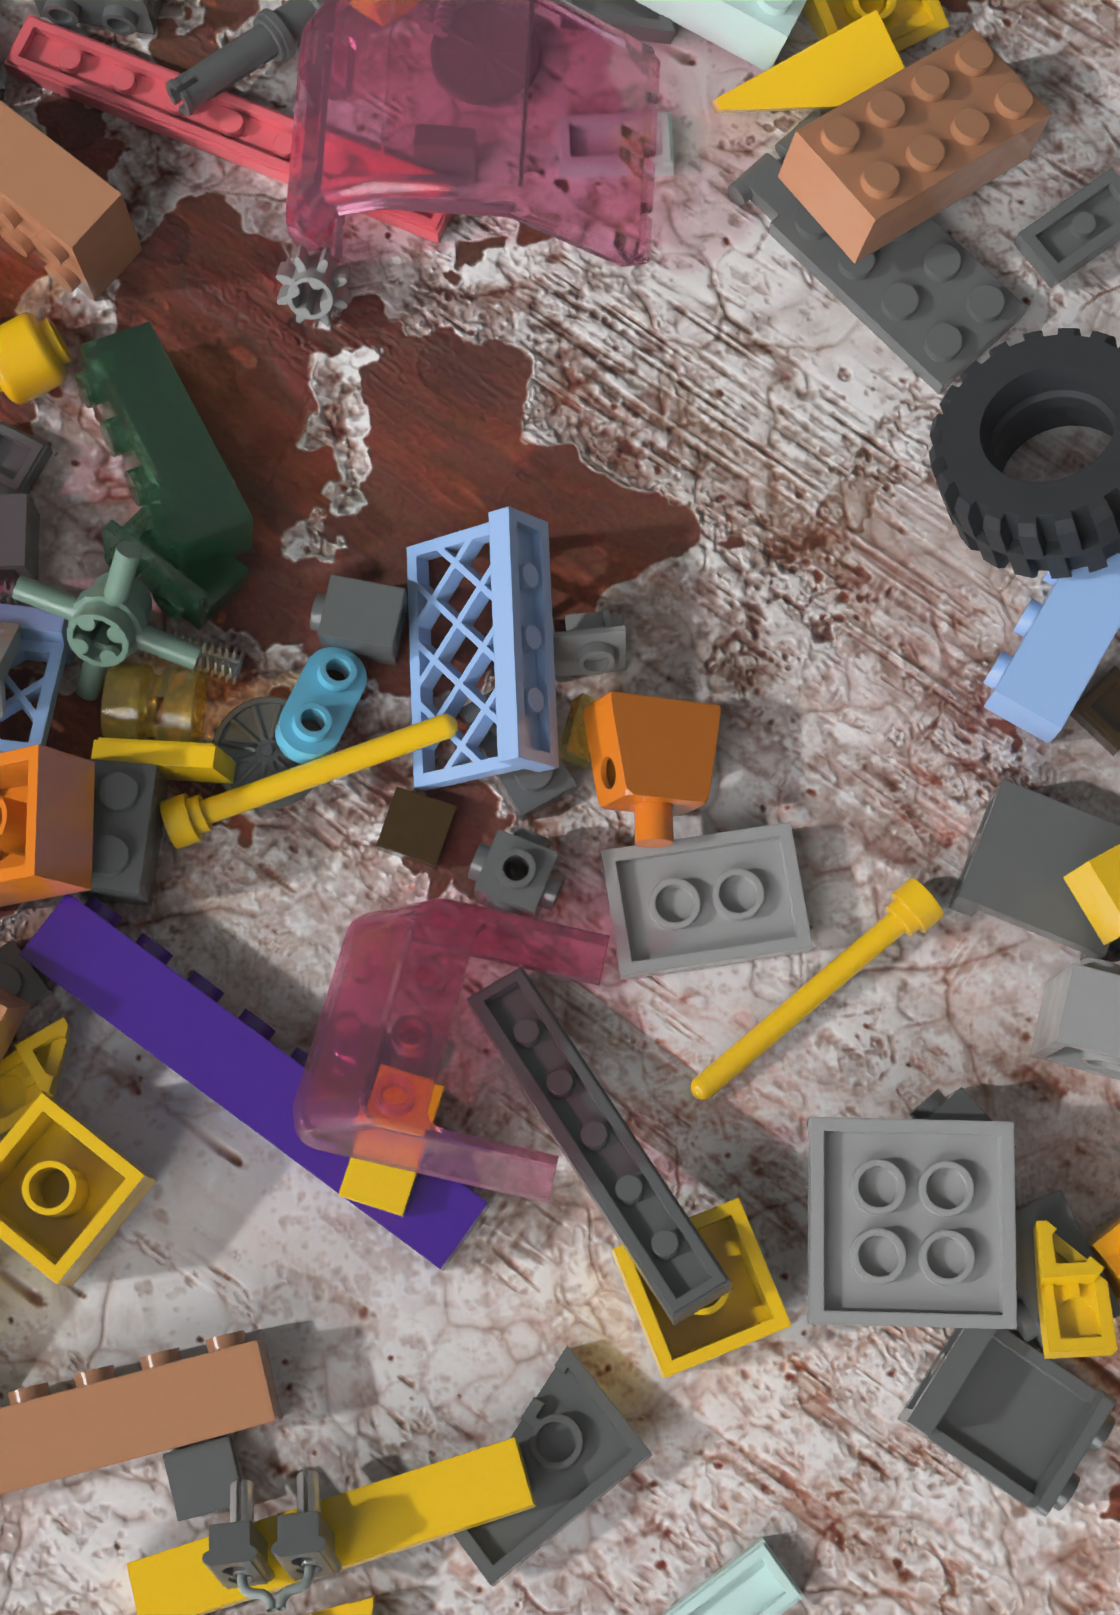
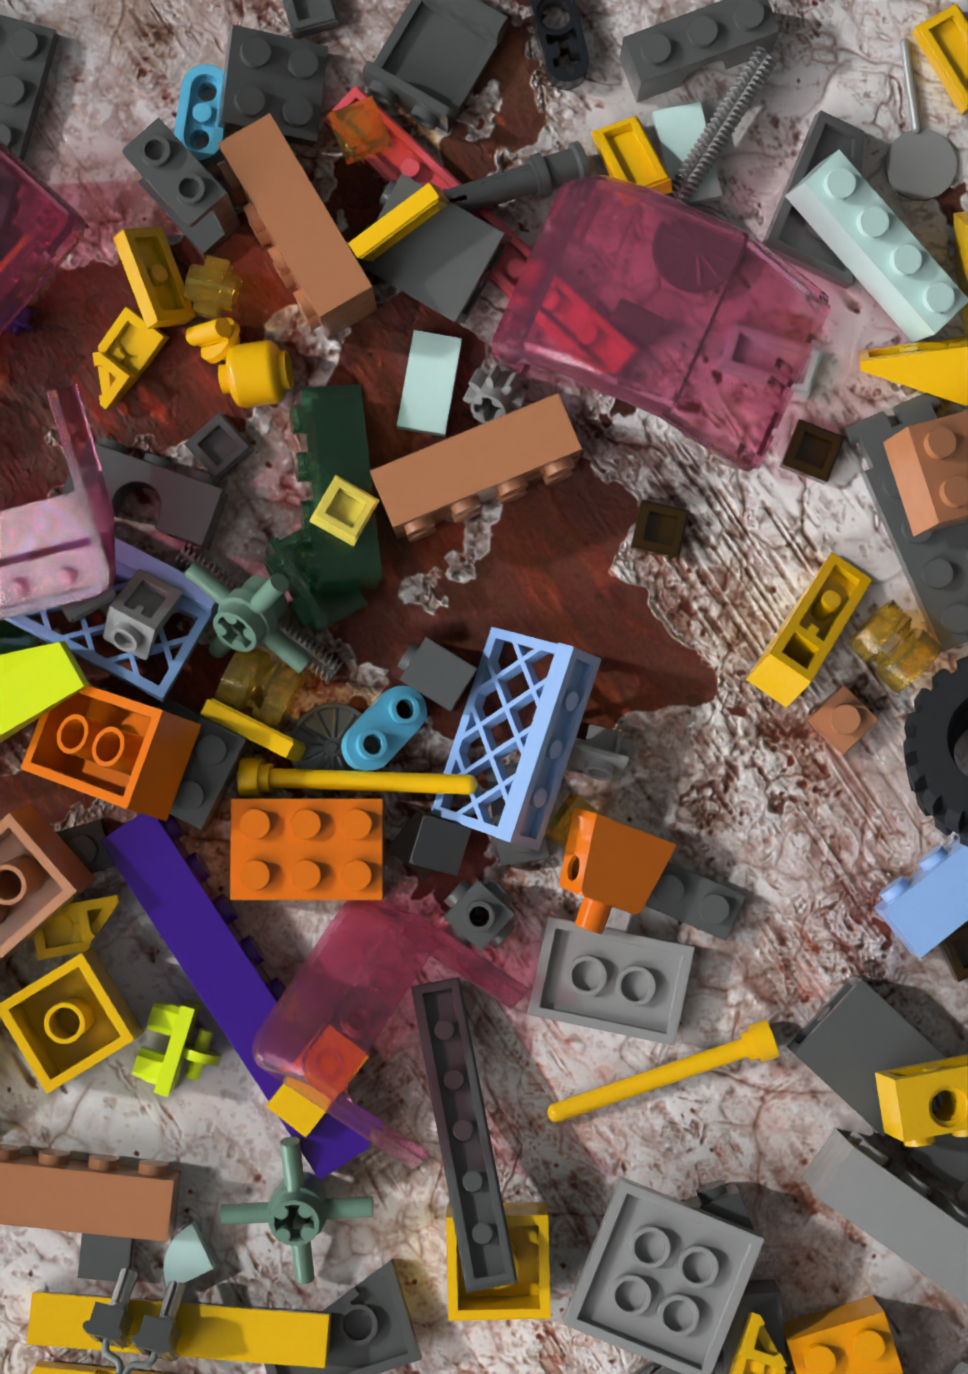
camera: 20 degrees right, 10 degrees up
none -> neon yellow hips [132,999,222,1097]
none -> light aqua tile [164,1220,216,1287]
none -> sand green bar [220,1137,374,1284]
none -> orange brick [230,798,385,900]
none -> light yellow tile [309,475,380,547]
none -> clear yellow plate [327,96,392,165]
none -> yellow tile [348,182,449,262]
none -> dark grey panel [356,173,512,324]
none -> nougat brick [370,393,582,542]
none -> light aqua tile [397,330,462,437]
none -> dark grey slope [409,814,472,876]
none -> dark brown tile [630,500,690,560]
none -> dark grey plate [645,862,746,941]
none -> yellow slope [746,552,872,708]
none -> dark brown tile [779,419,845,485]
none -> nougat plate [806,685,879,755]
none -> clear yellow wheel [846,599,942,693]

